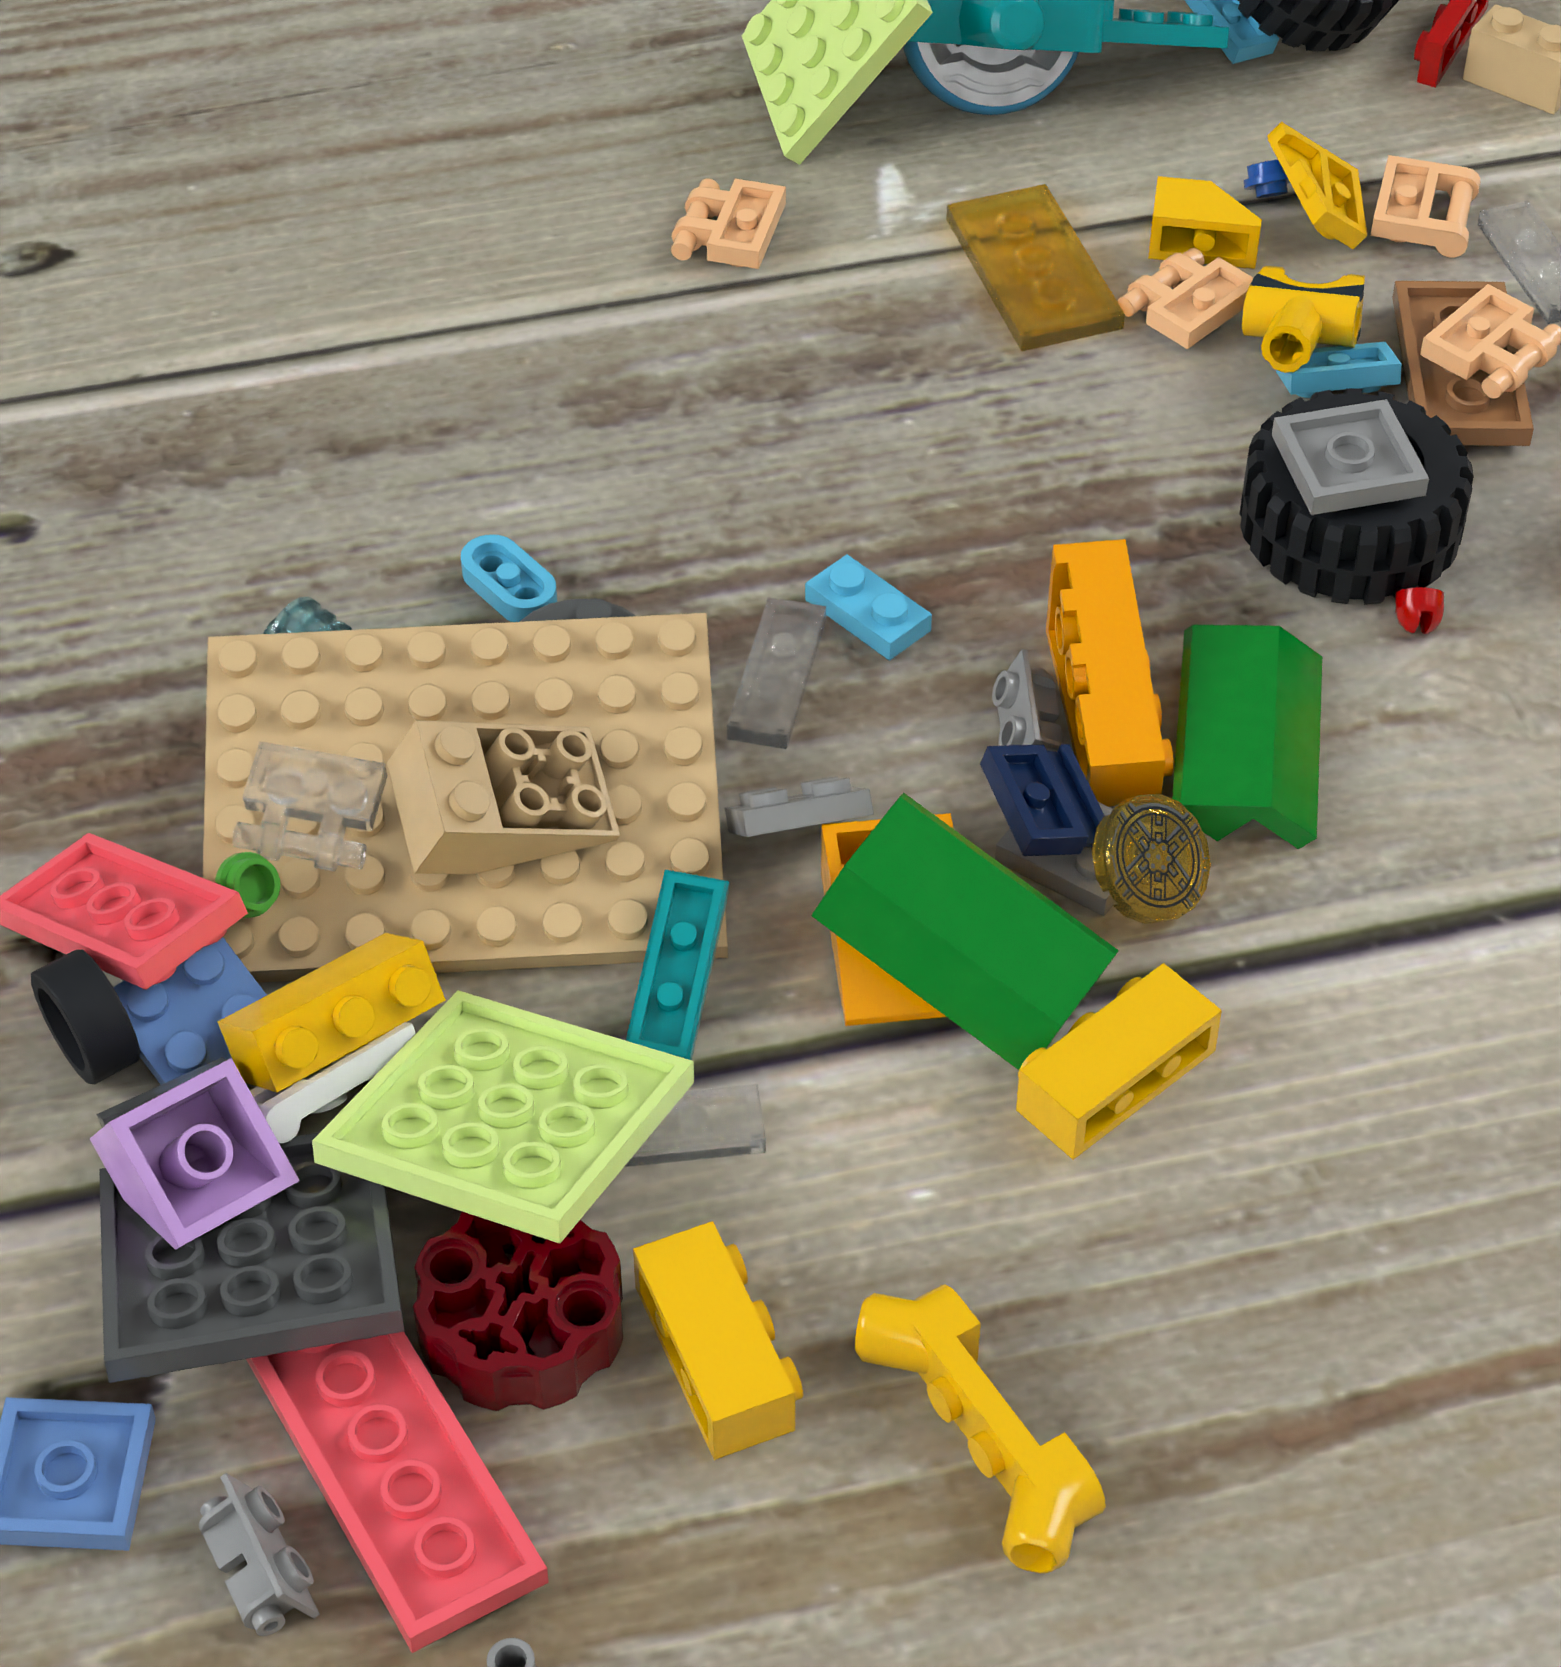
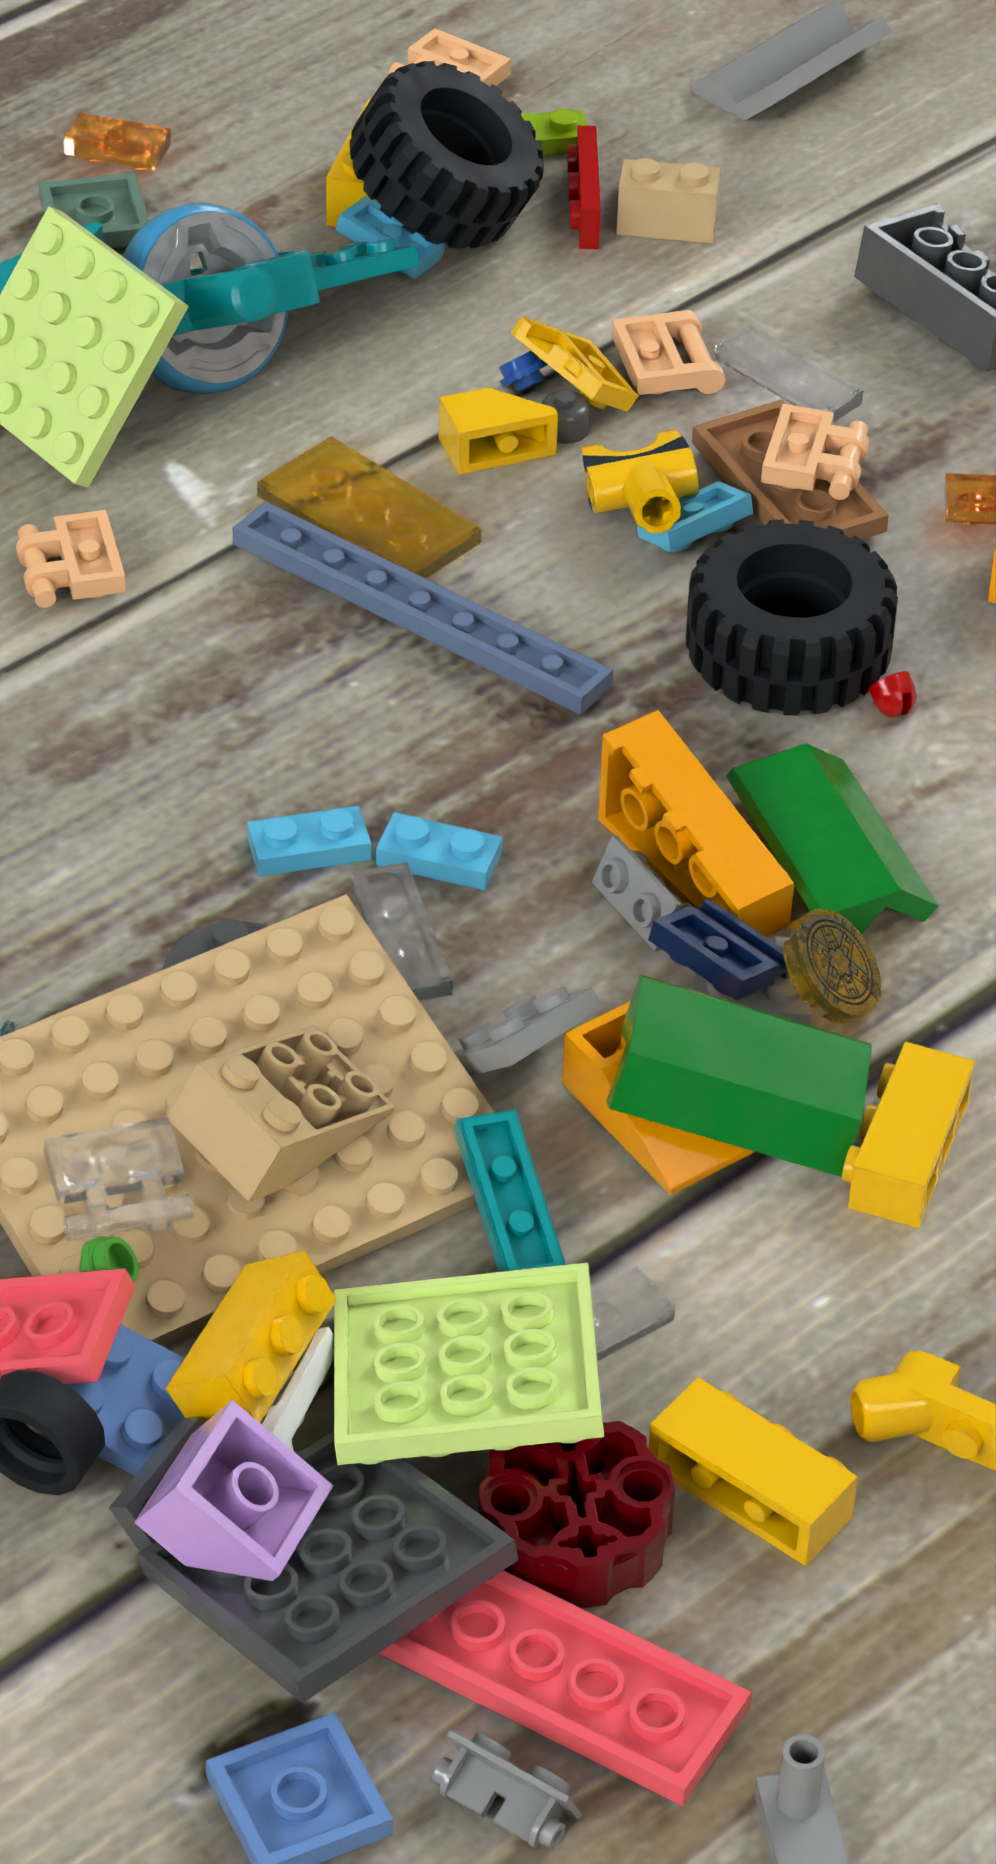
camera: 30 degrees left, 5 degrees down
medium azure plate [461,534,557,622] -> none
light nougat plate [1117,248,1253,349] -> none
light grey plate [1272,399,1429,515] -> none
none -> sand blue plate [232,501,613,715]
none -> medium azure plate [247,805,371,877]
none -> dark grey piece [541,390,591,444]

